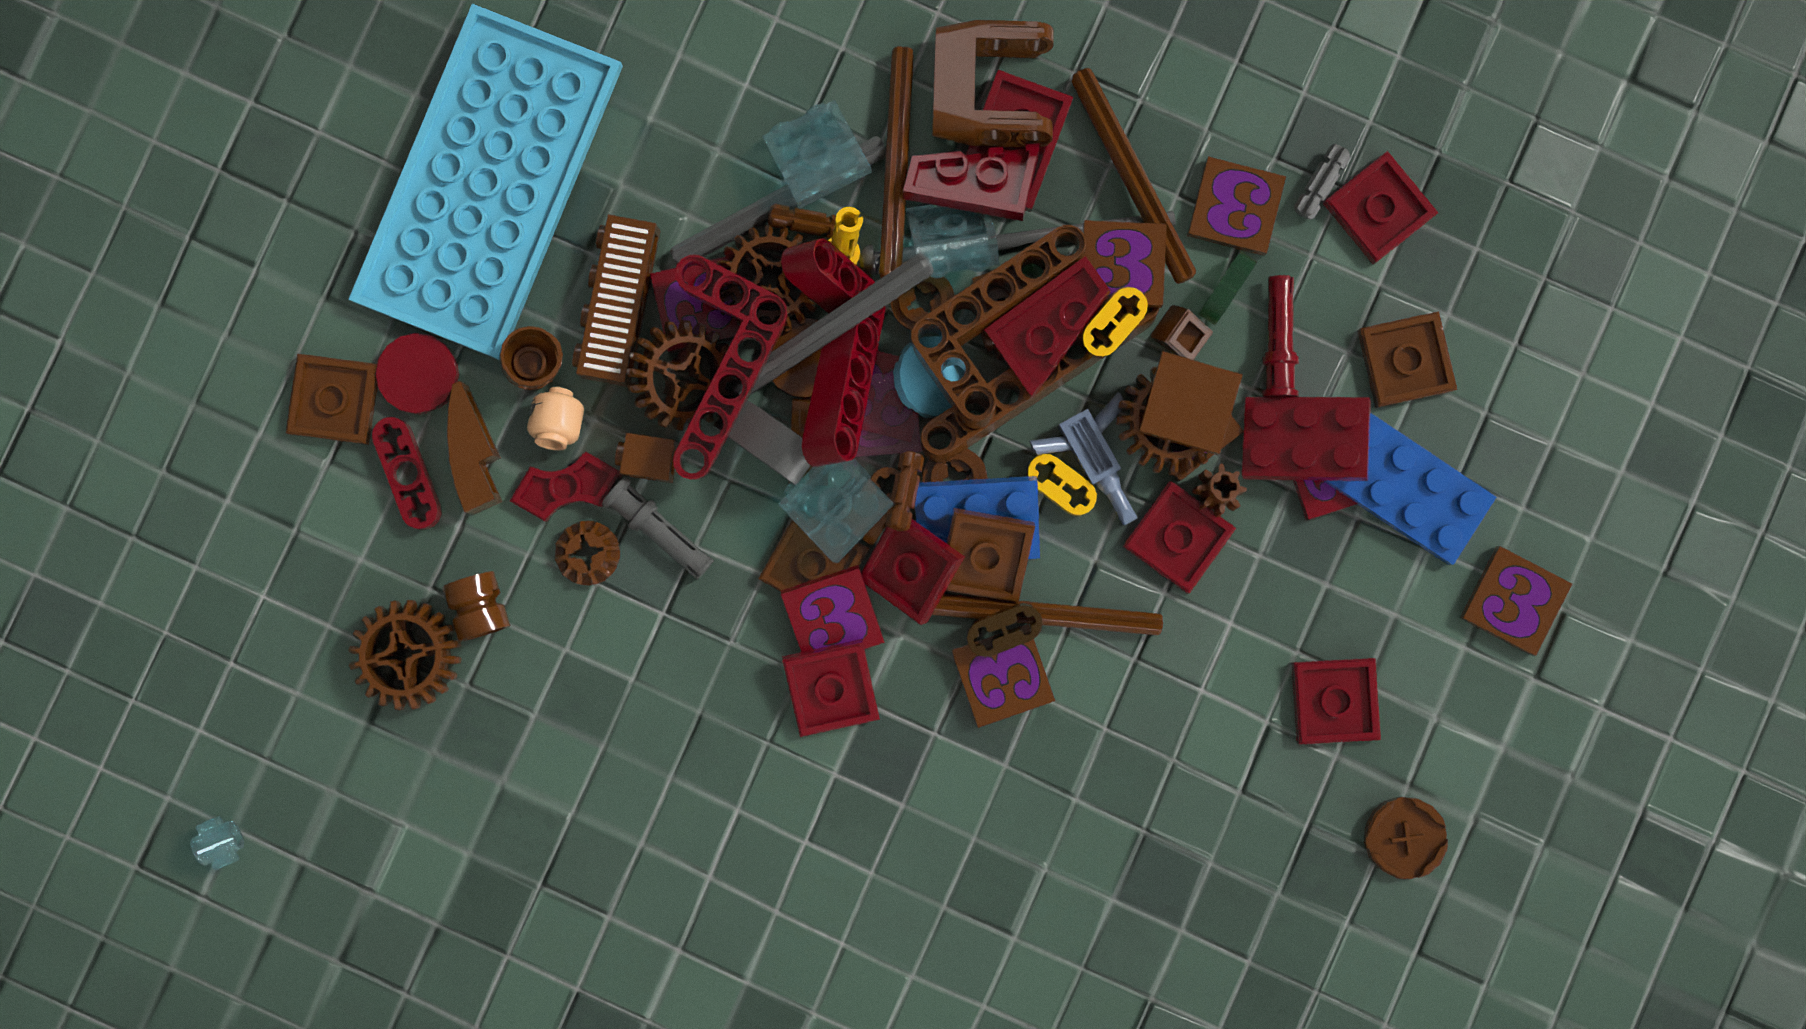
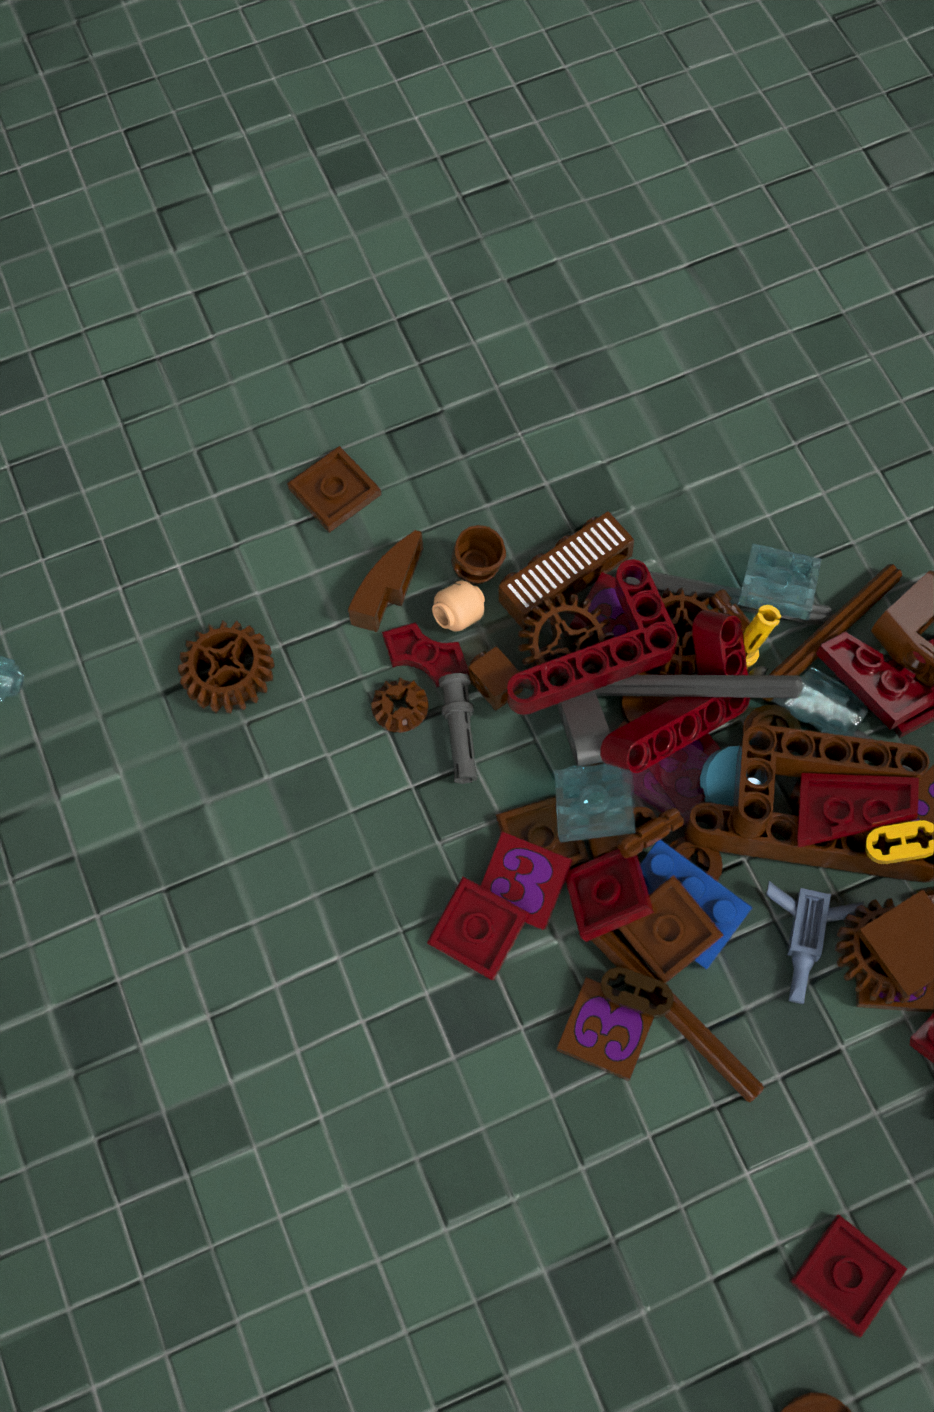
camera: 45 degrees right, 20 degrees down
medium azure plate [348,4,623,360] -> none
dark red beam [372,417,442,530] -> none
dark red tile [376,333,459,415] -> none
reddish brown wheel [442,571,511,642] -> none
yellow beam [1027,454,1097,516] -> none
dark red tile [1122,481,1236,594] -> none
reddish brown gear [1192,464,1247,517] -> none

